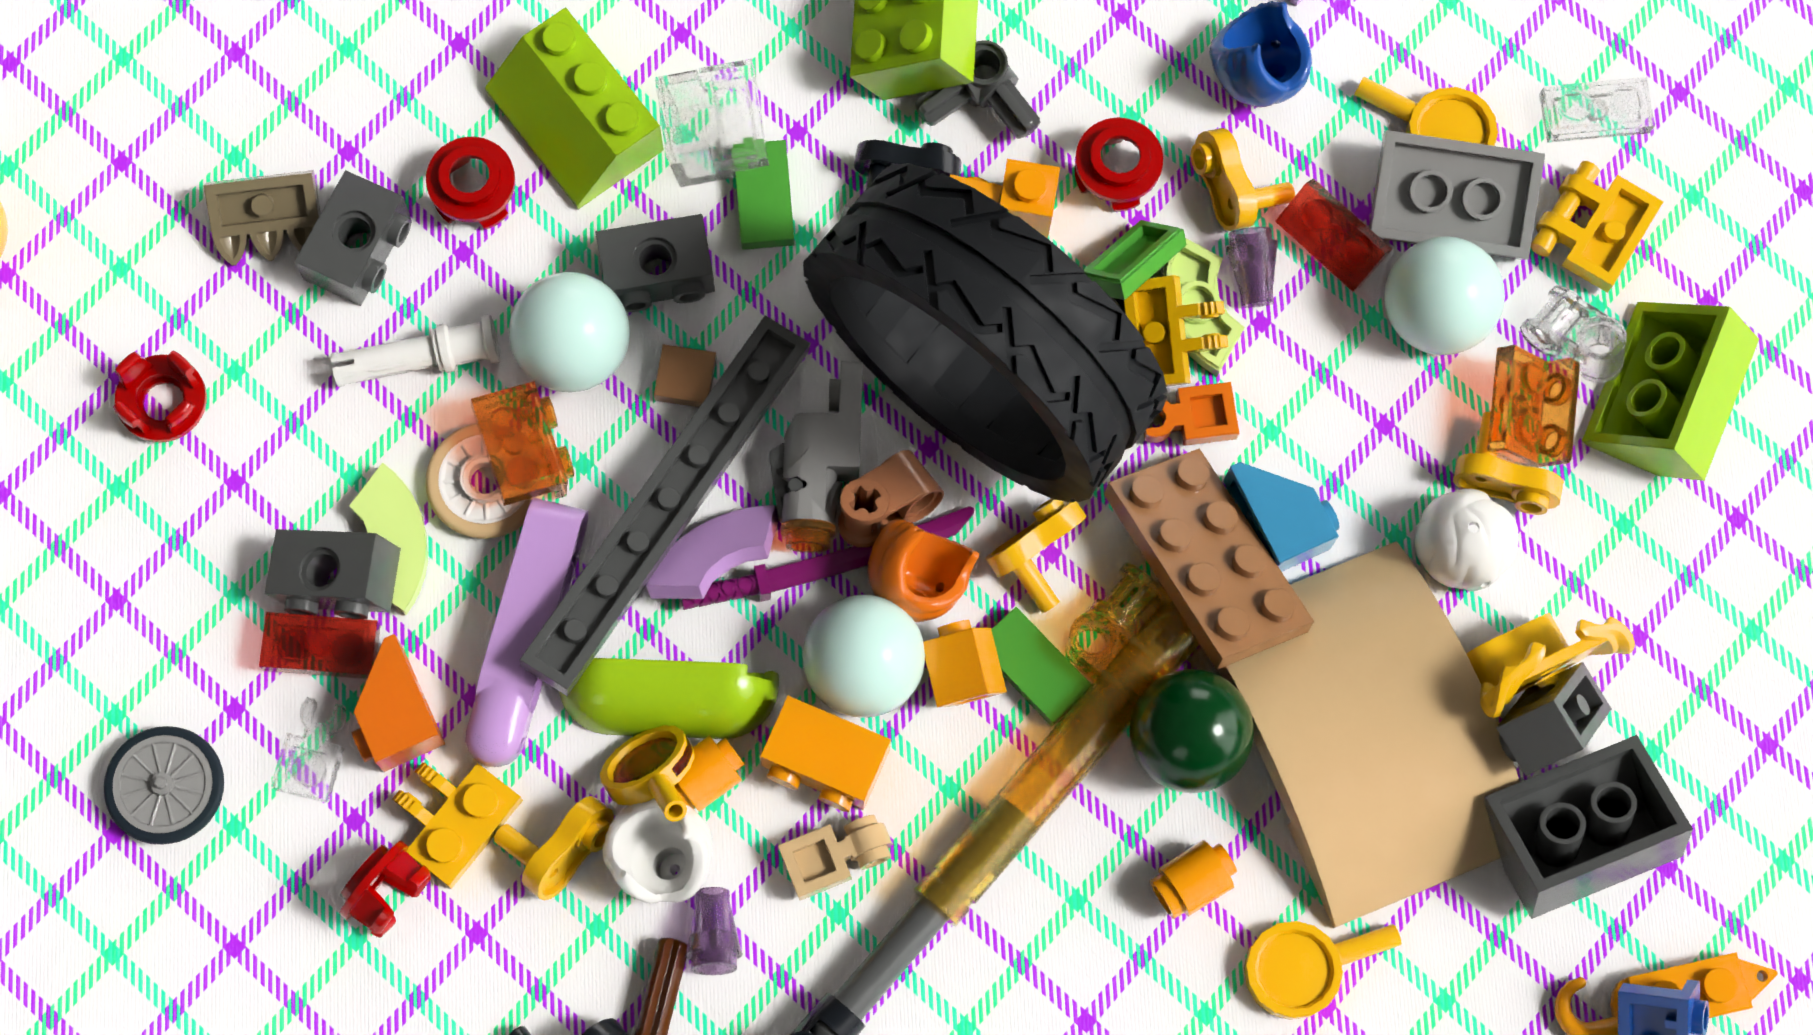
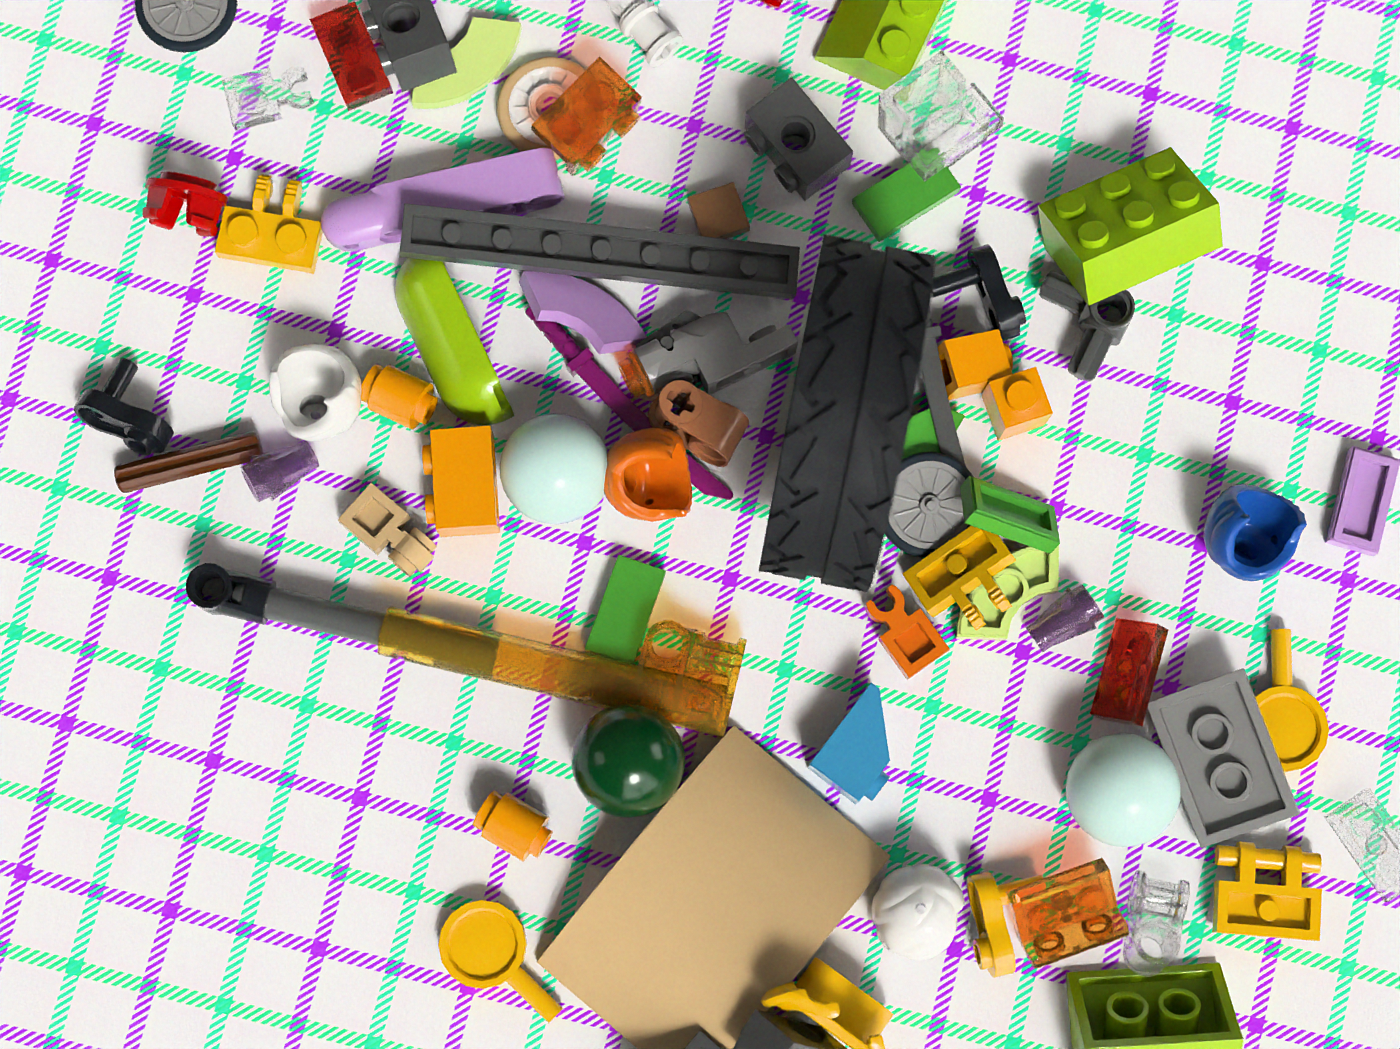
camera: 65 degrees right, 5 degrees up
orange slope [351,634,445,772] -> none
yellow piece [494,796,614,901] -> none
light aqua piece [509,272,630,392] -> none
yellow piece [600,725,695,822] -> none
light orange brick [923,620,1007,707] -> none
yellow piece [985,498,1087,613] -> none
red piece [1074,117,1163,212] -> none
medium nougat plate [1104,448,1314,670] -> none
yellow piece [1191,128,1295,231] -> none

